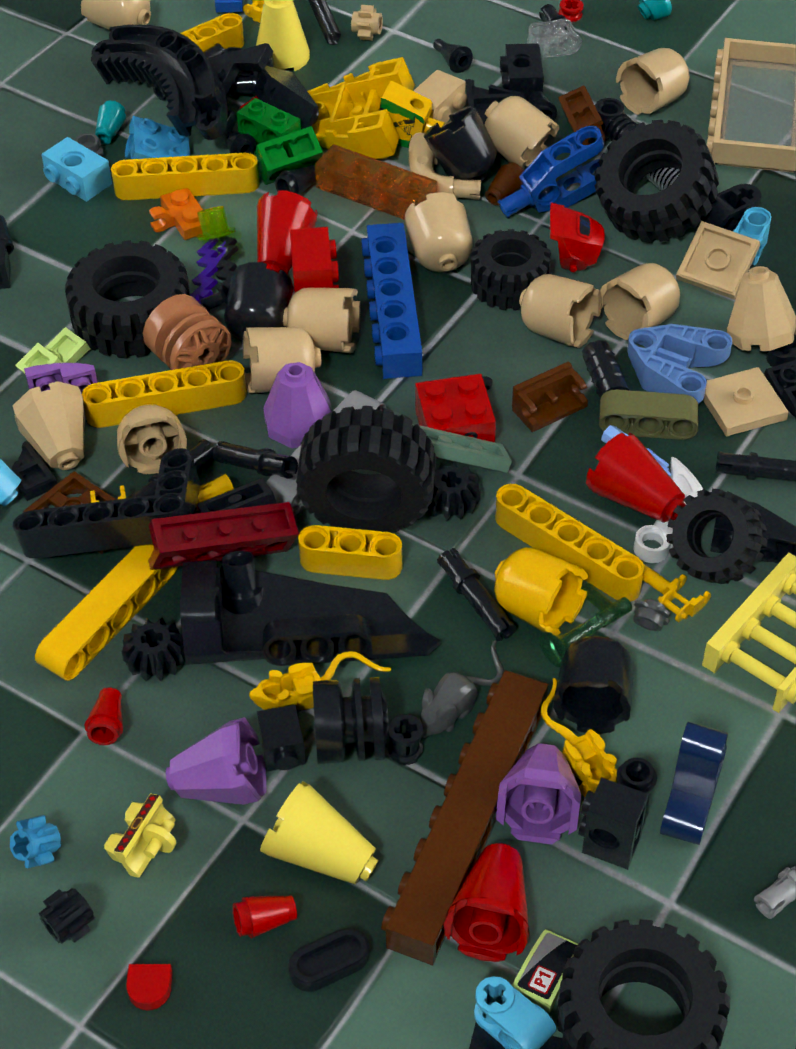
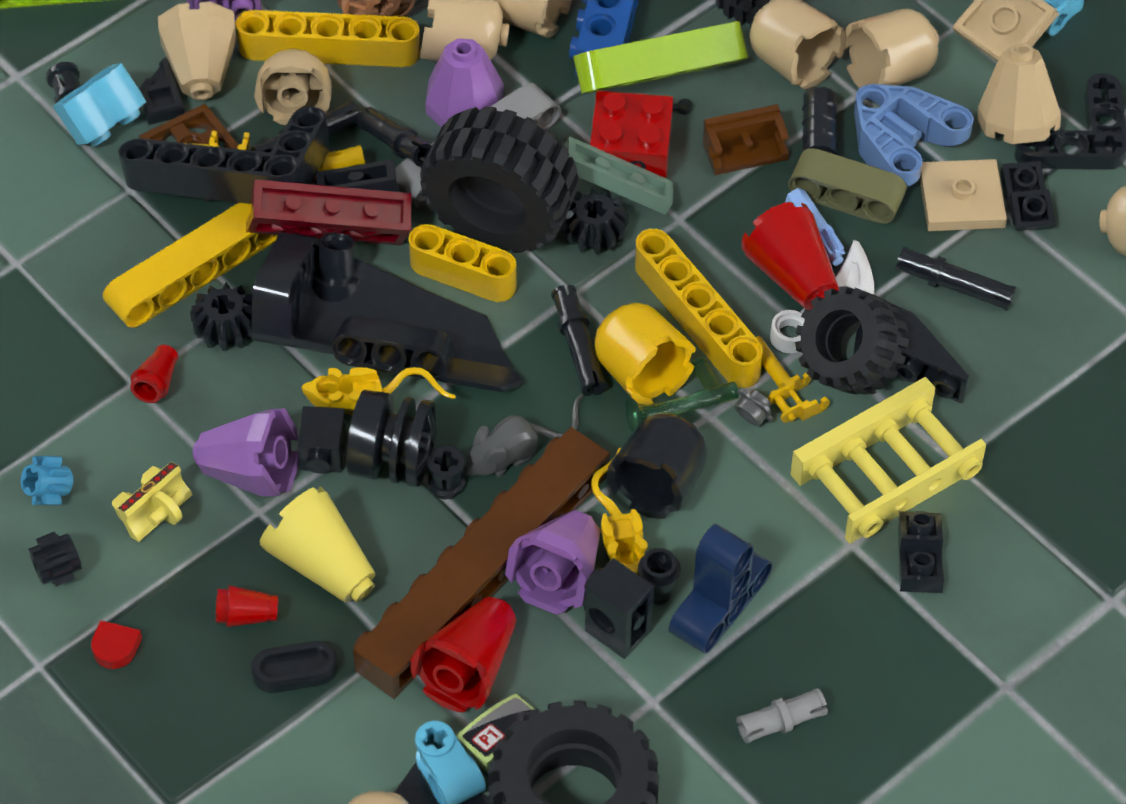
camera: 15 degrees right, 5 degrees up
none -> lime beam [573,21,749,94]

